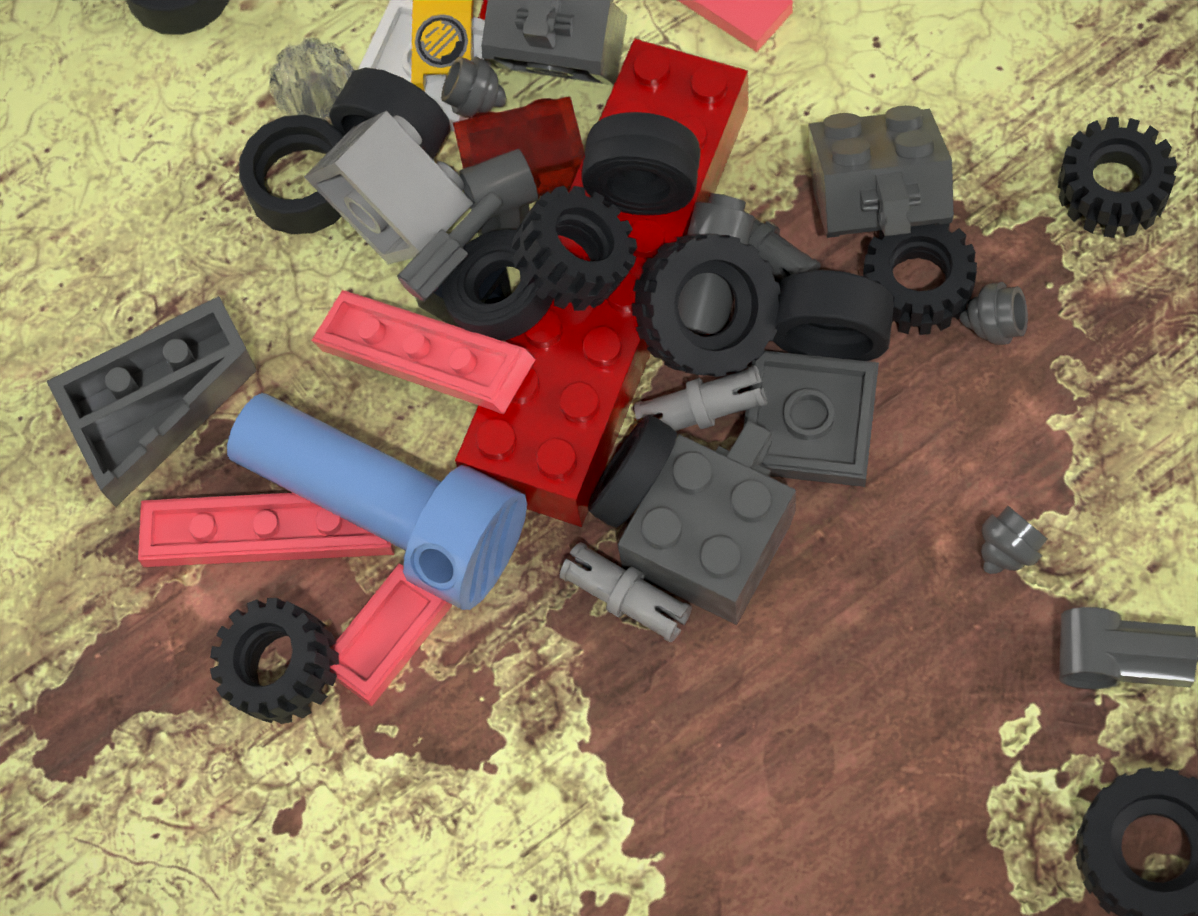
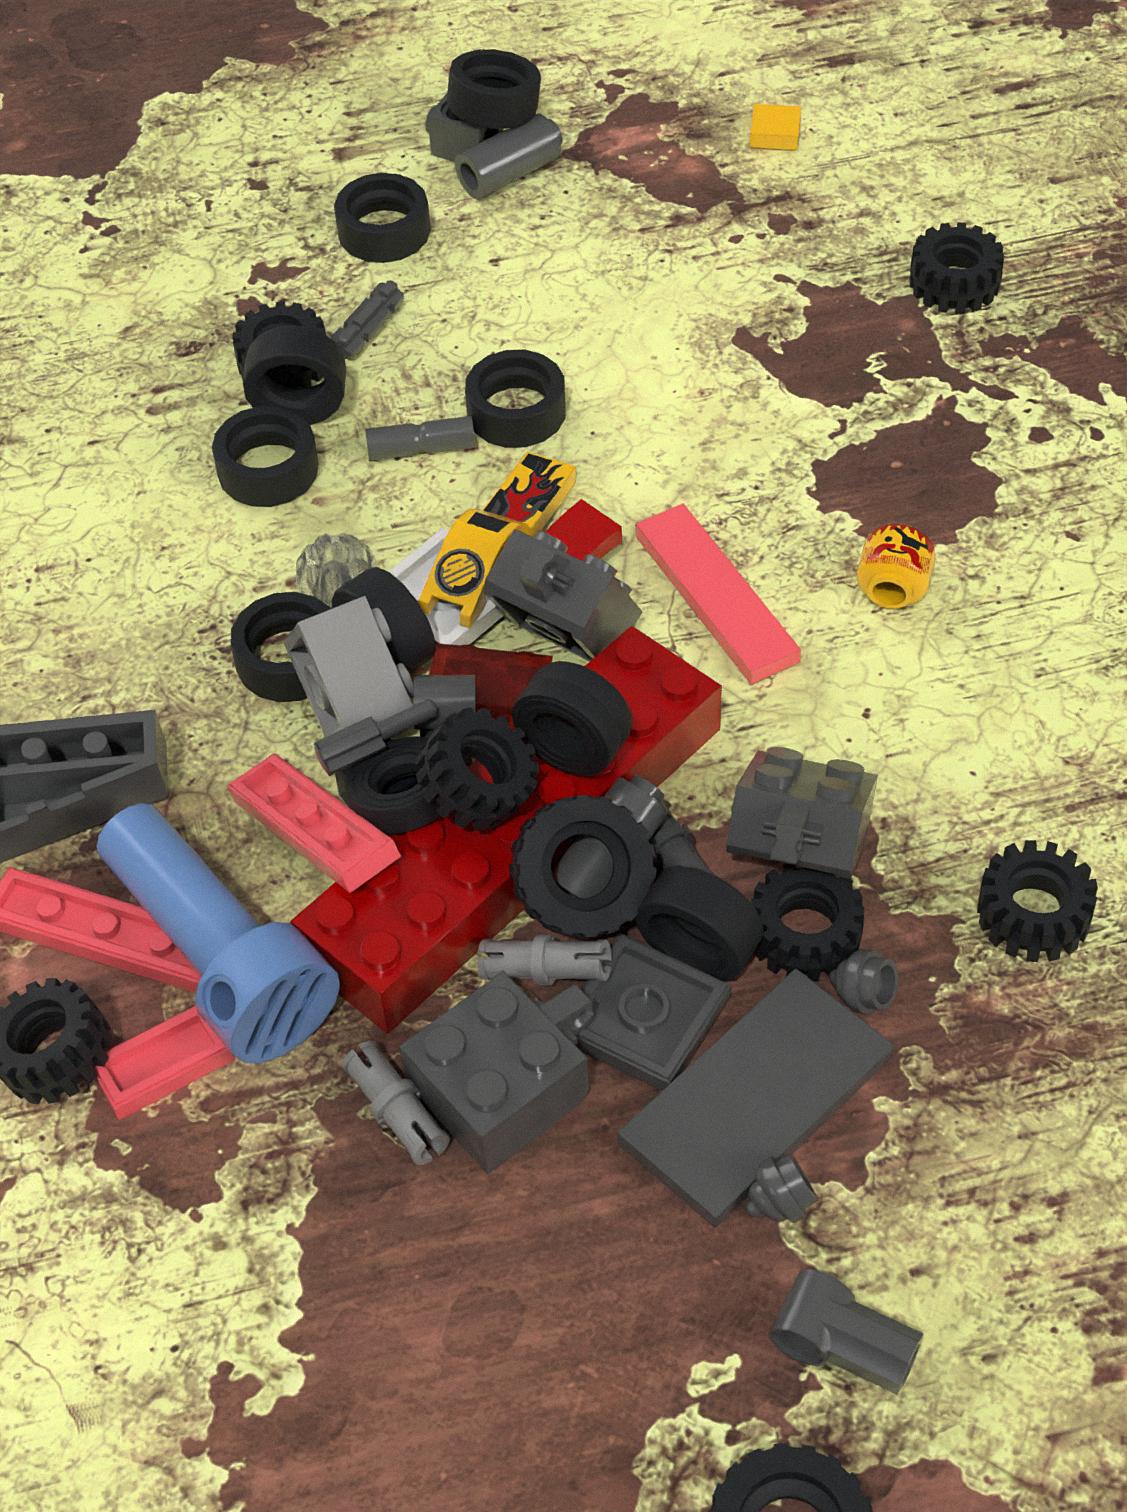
camera: 15 degrees right, 15 degrees down
dark grey plate [441,56,506,118] -> none
black tyre [588,415,677,528] -> none
none -> dark grey tile [617,968,894,1228]

